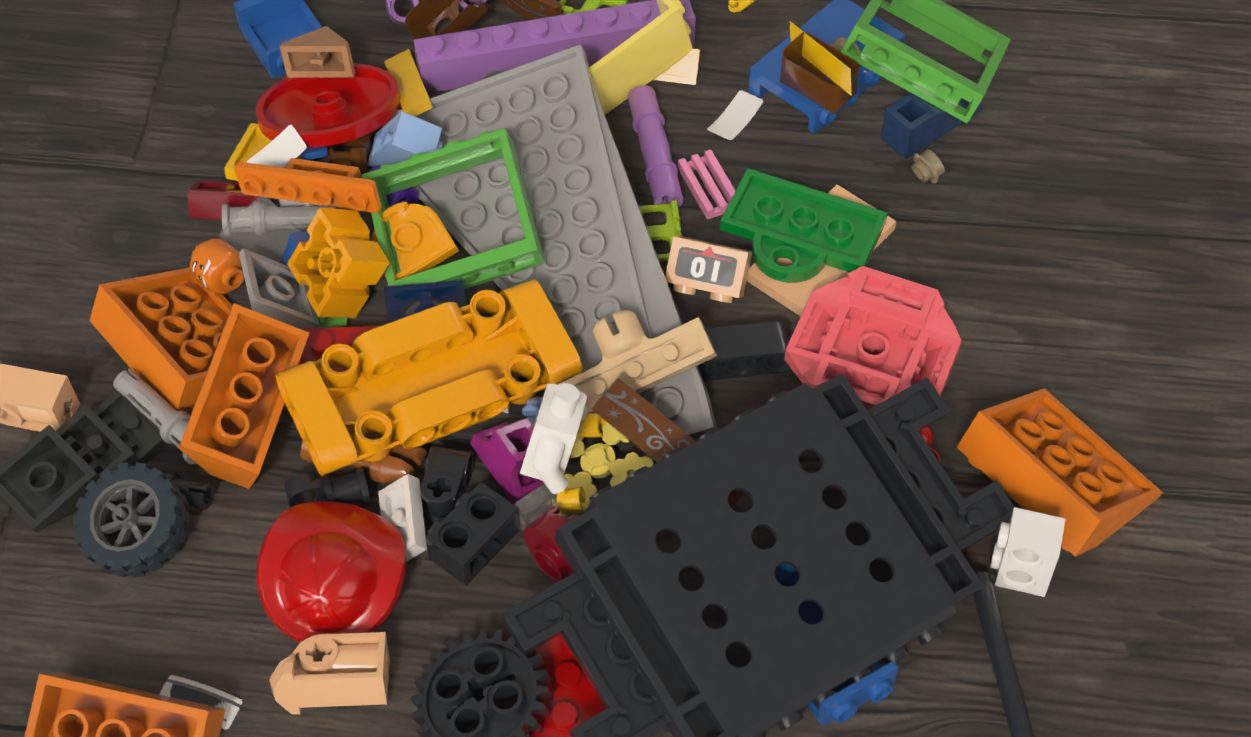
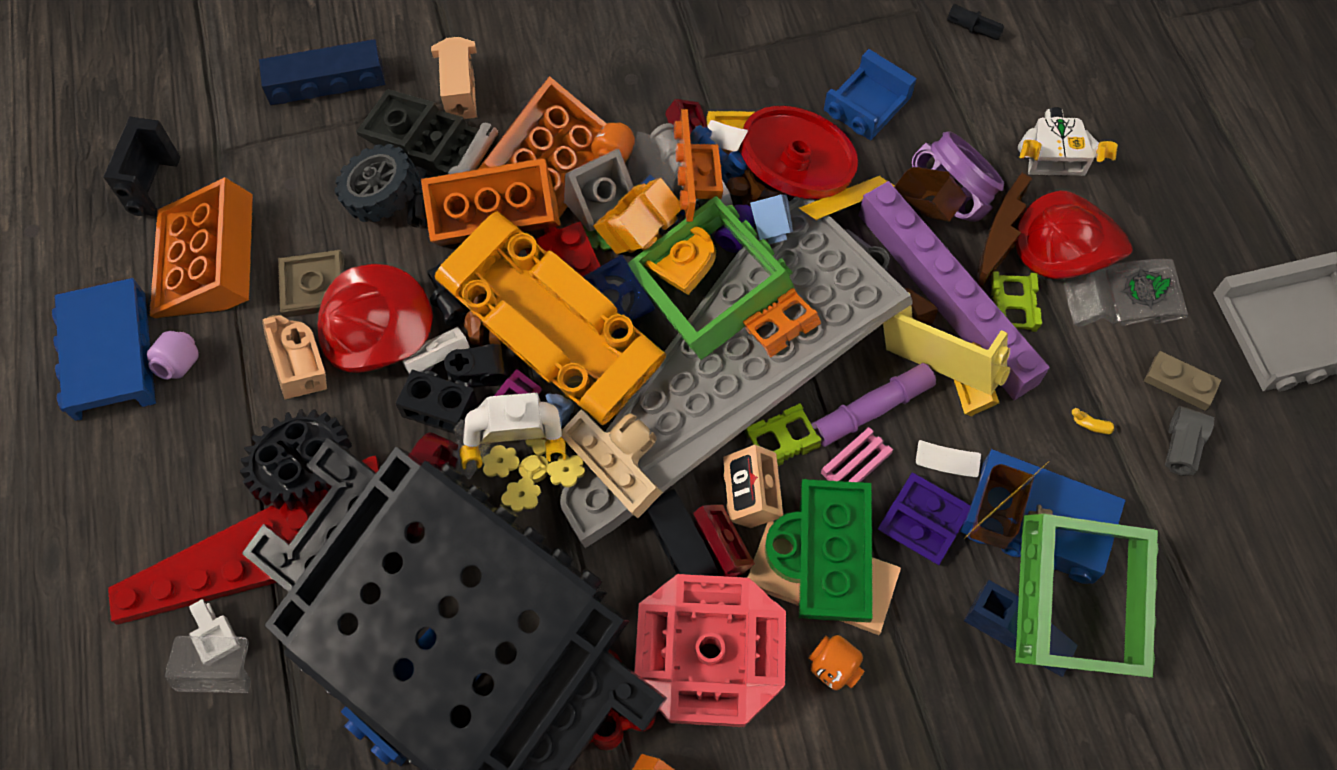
camera: 70 degrees right, 10 degrees up
sticker [159,675,243,730] -> none
medium nougat slope [280,26,355,78] -> none
reddish brown slope [591,378,744,508] -> none
dark tan plate [911,149,945,184] -> none
none -> dark tan tile [278,250,344,317]
none -> dark red panel [693,504,755,577]
none -> orange piece [743,288,821,358]
none -> orange head [809,635,865,690]
none -> dark purple slope [878,472,971,566]

